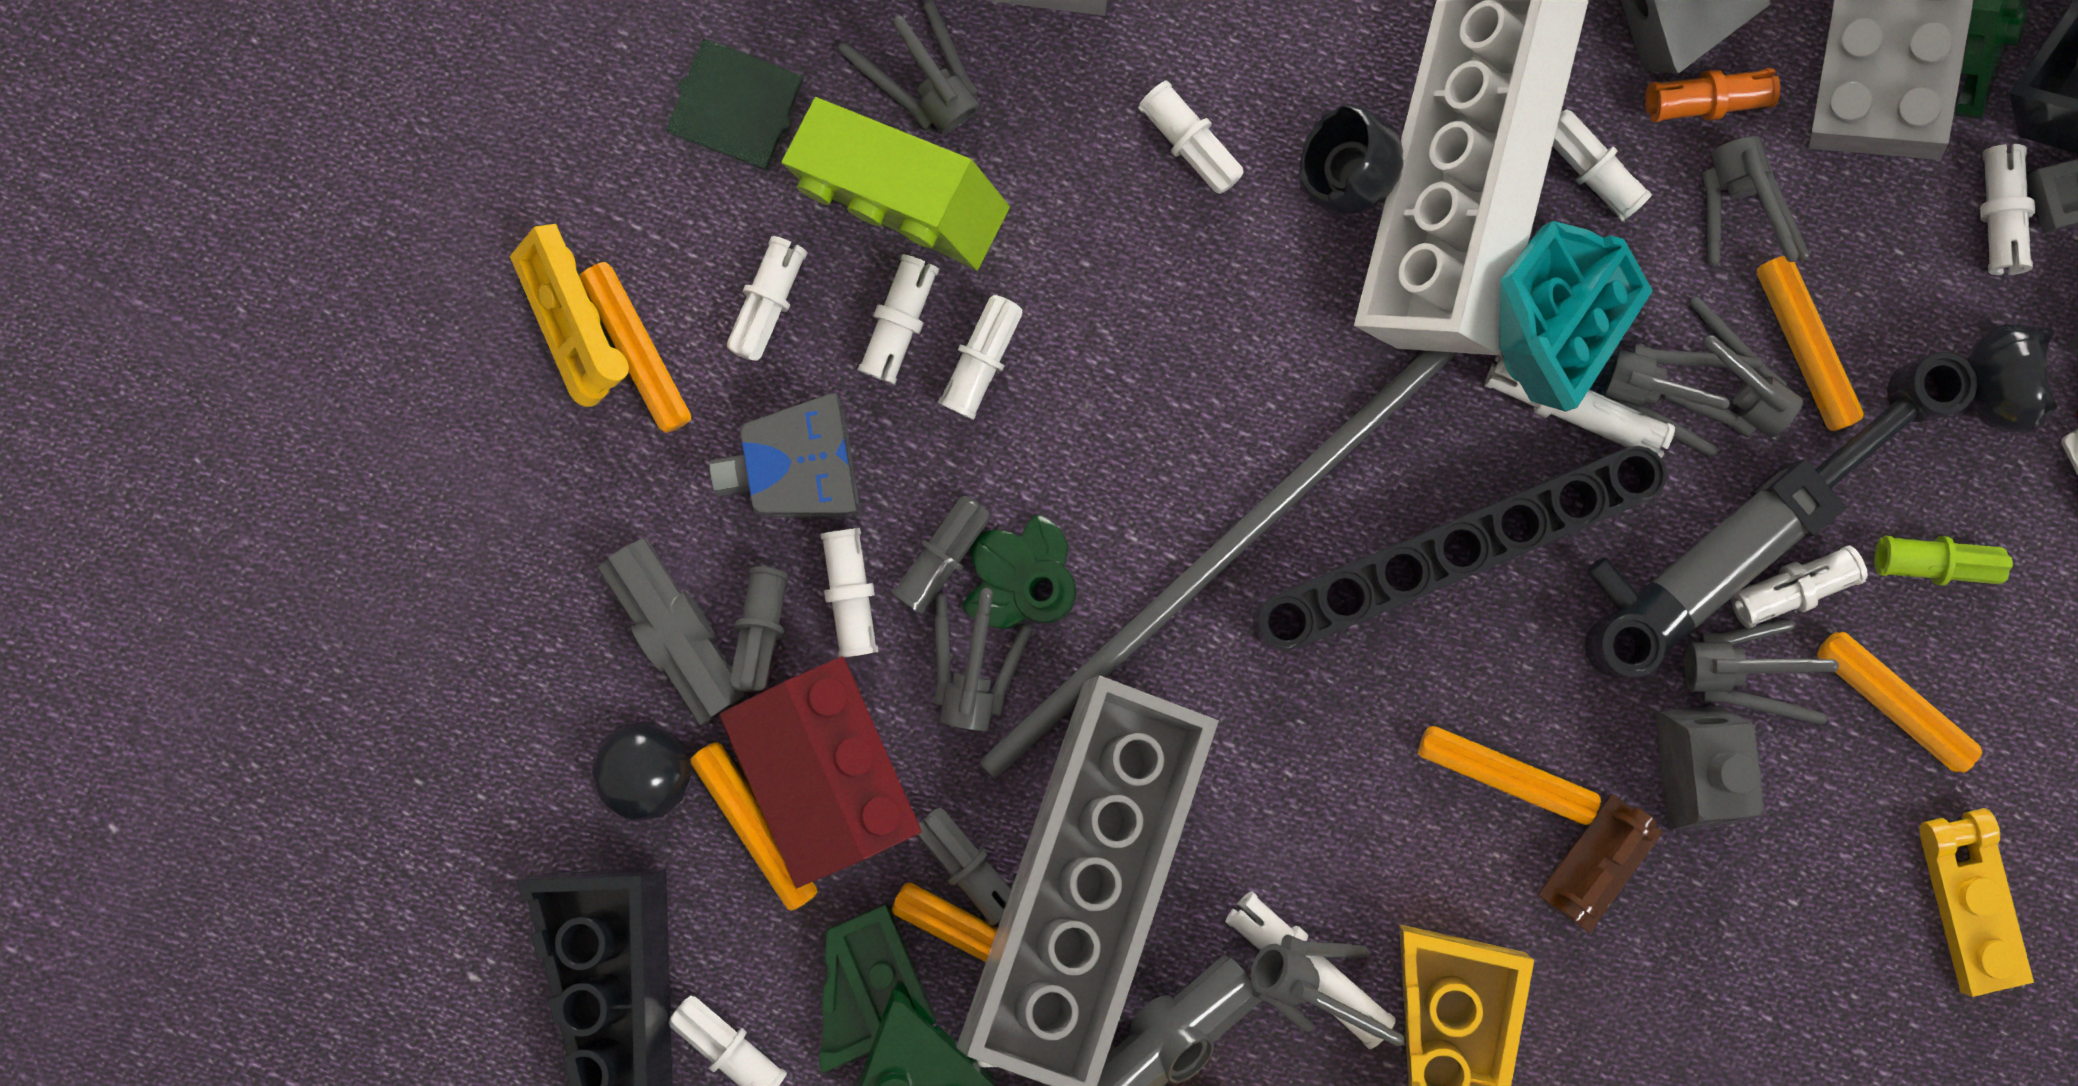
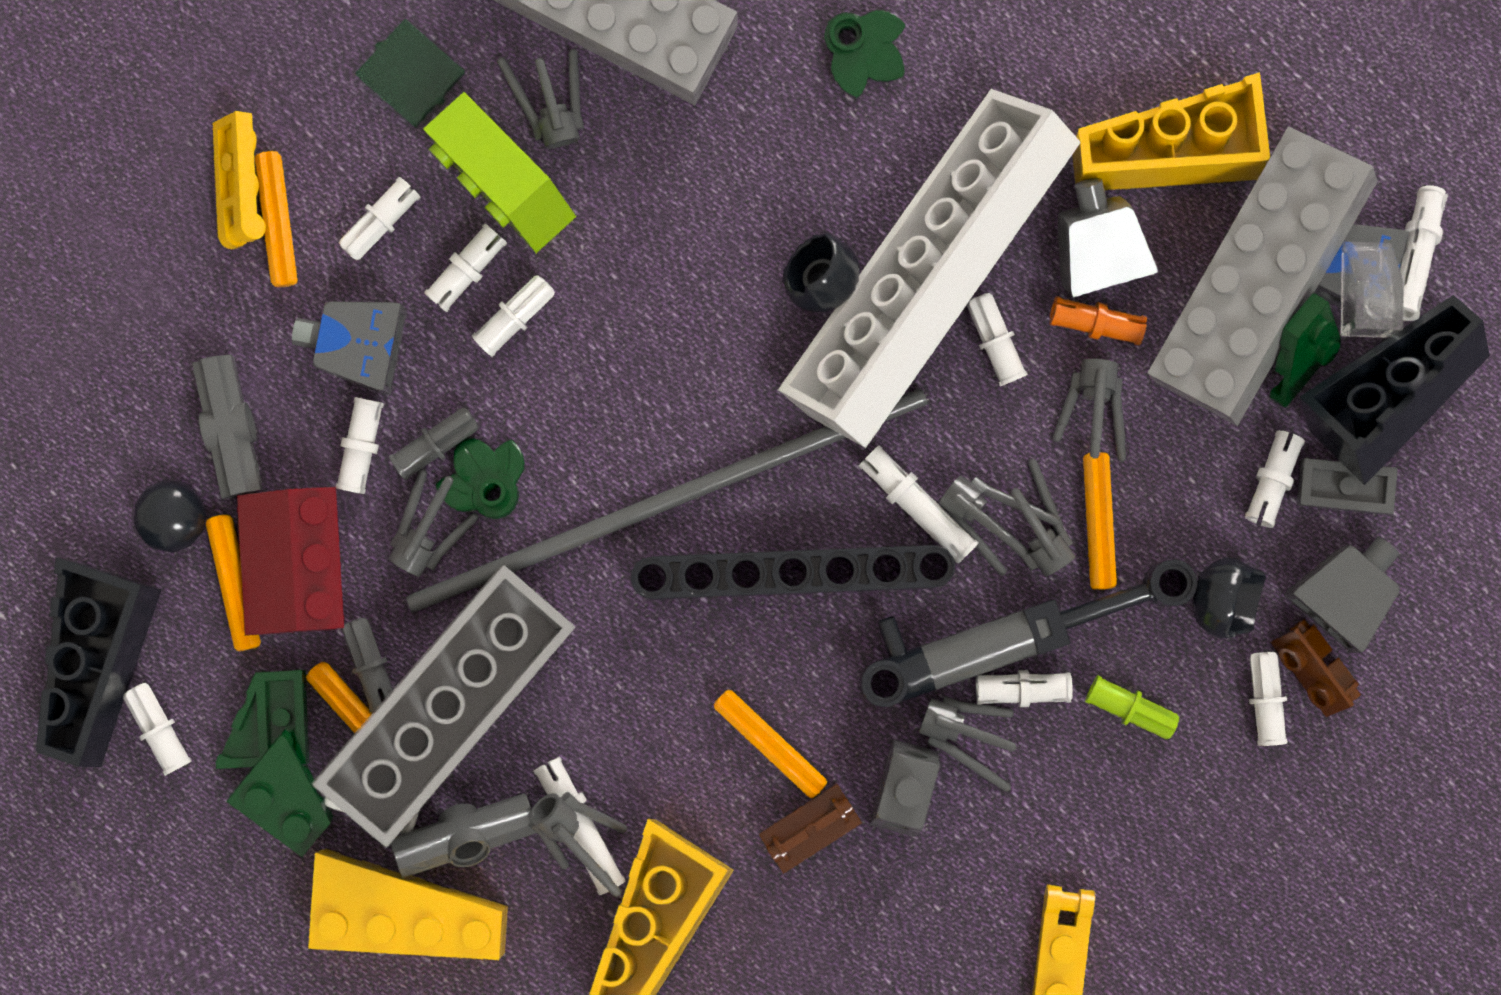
camera: 20 degrees right, 0 degrees up
dark grey axle [730,566,789,694] -> none
white axle [1138,81,1244,194] -> none
teal wedge [1499,221,1653,412] -> none
light orange axle [1817,632,1982,773] -> none

